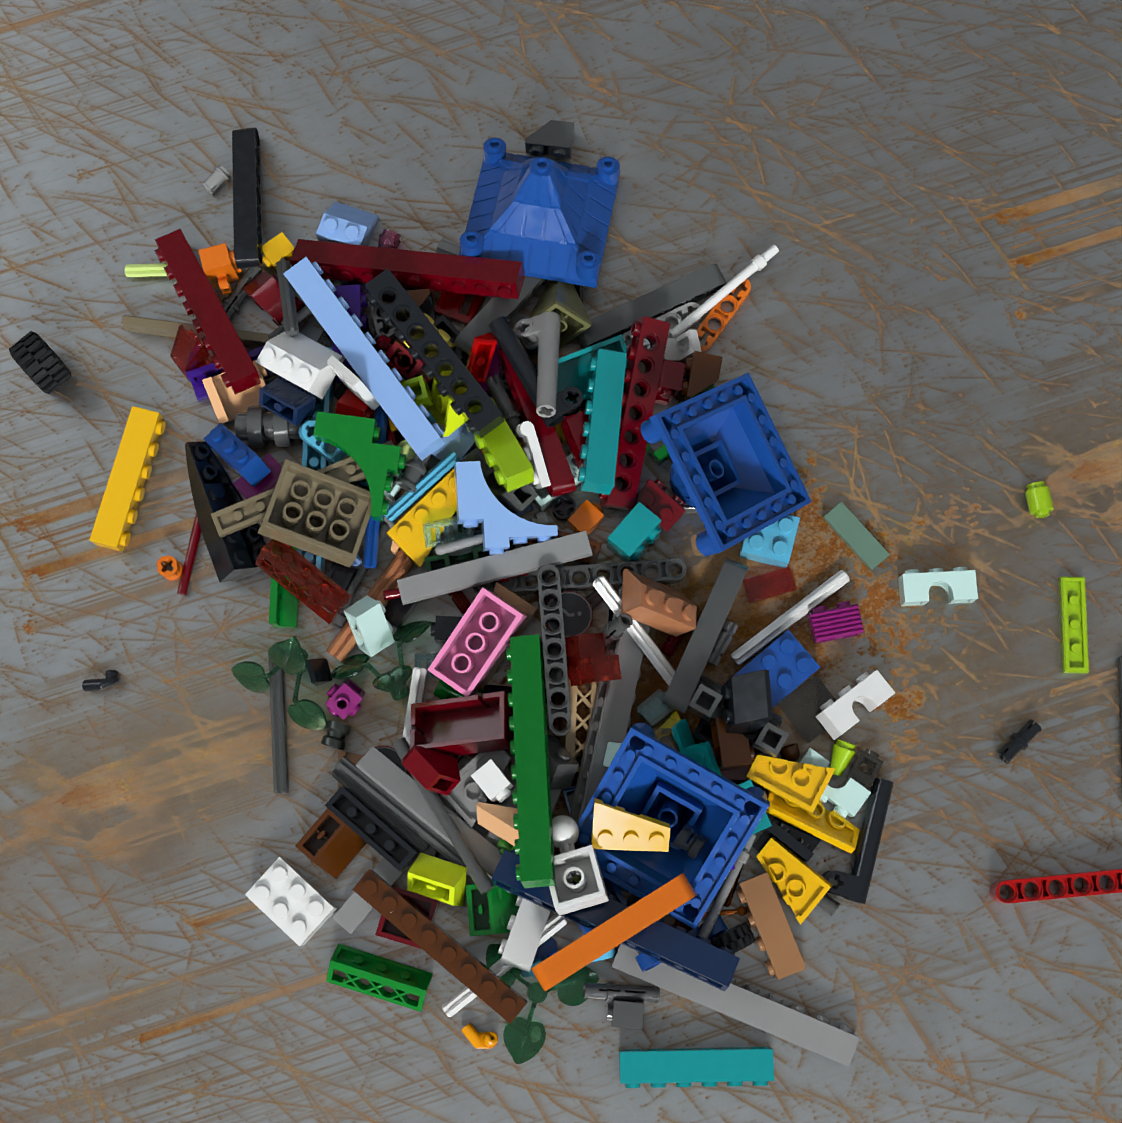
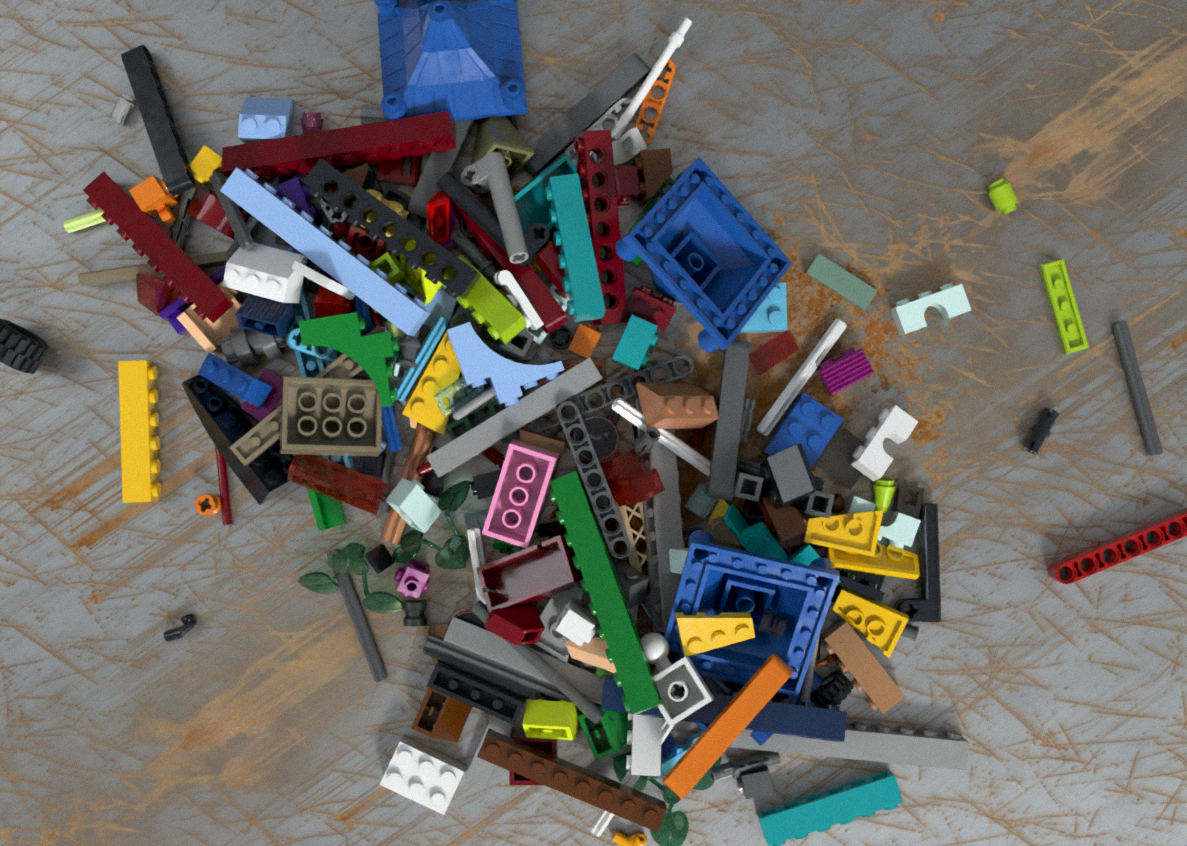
camera: 20 degrees left, 10 degrees up
green fence [326,943,433,1012] -> none

